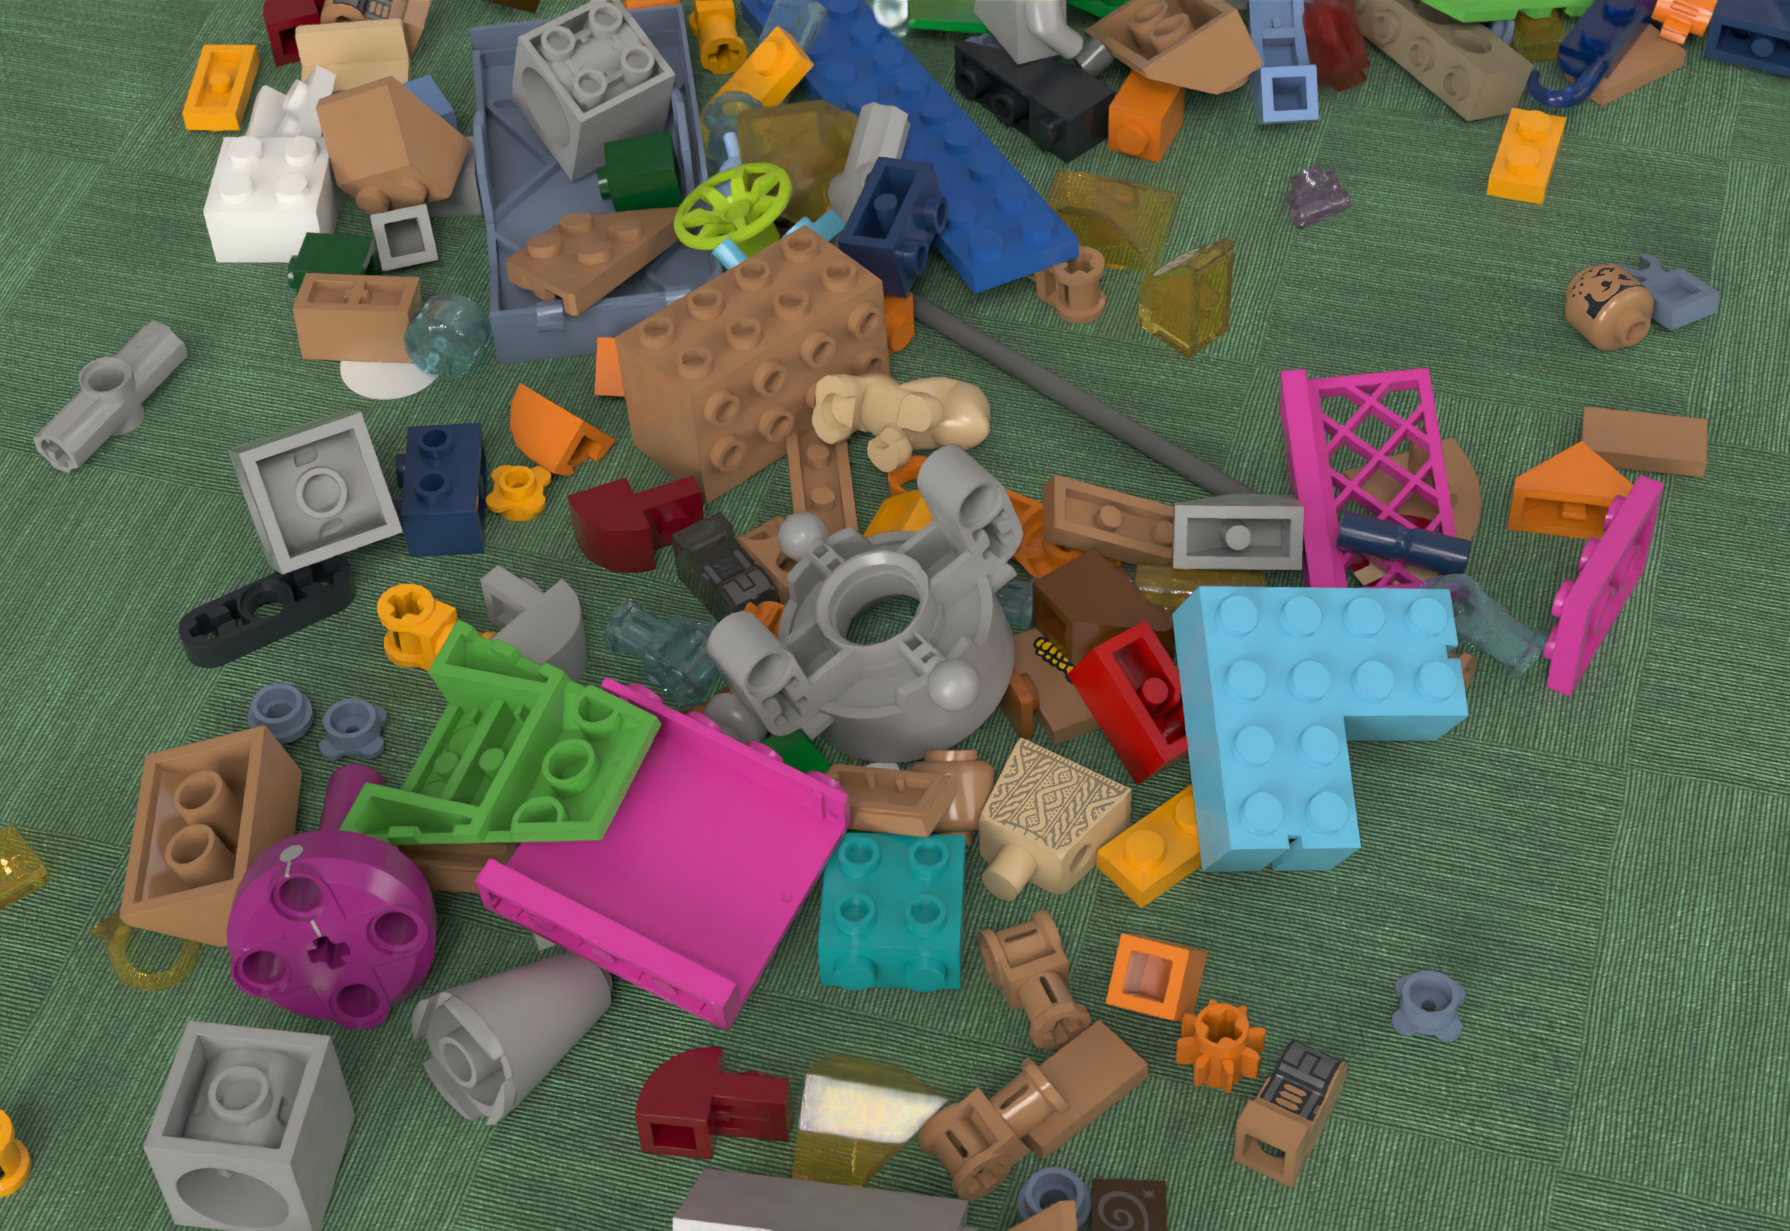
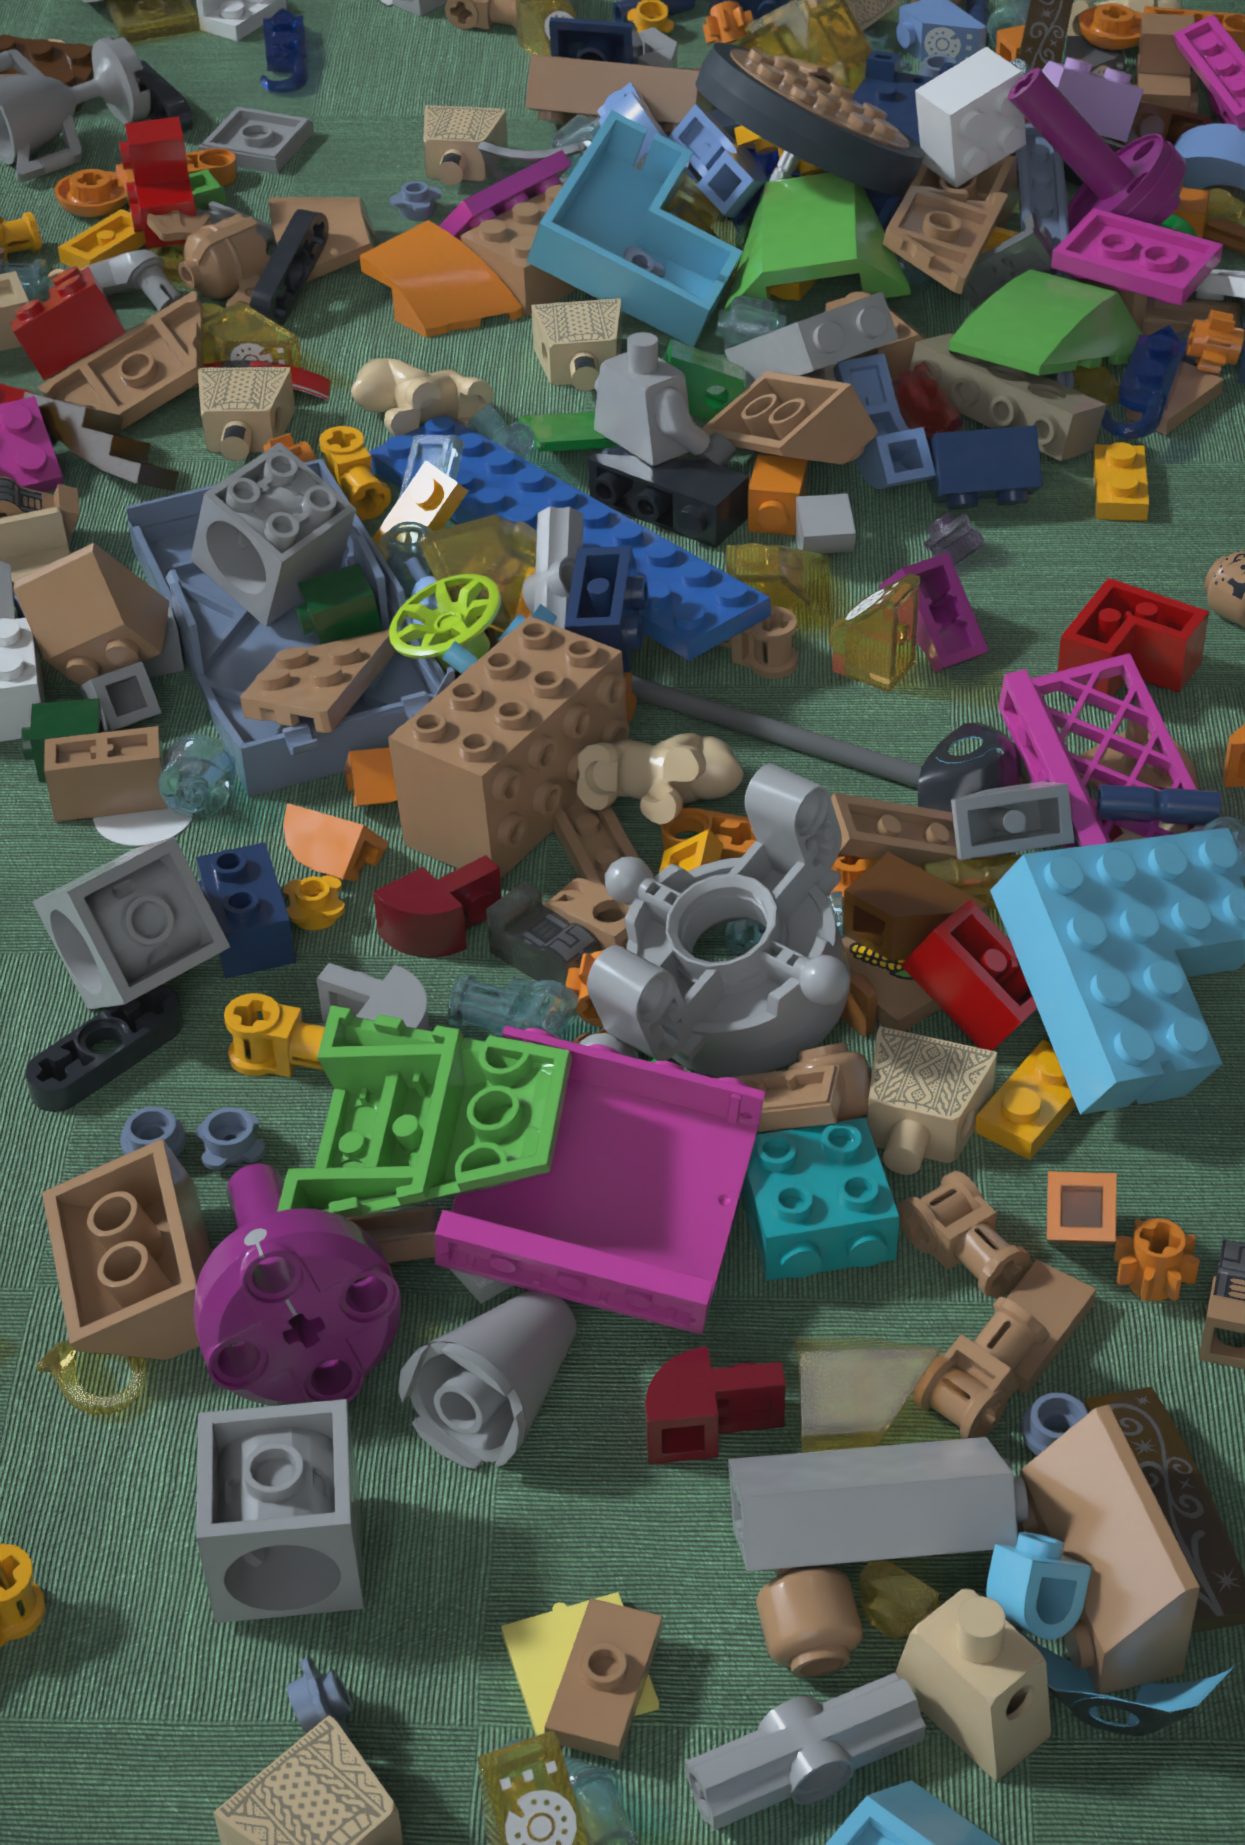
camera: 15 degrees left, 5 degrees down
none -> light grey brick [795,493,856,555]
none -> magenta arch [879,552,989,673]
none -> black piece [918,722,1031,812]
none -> dark blue slope [926,425,1042,510]
none -> red brick [1057,578,1209,697]

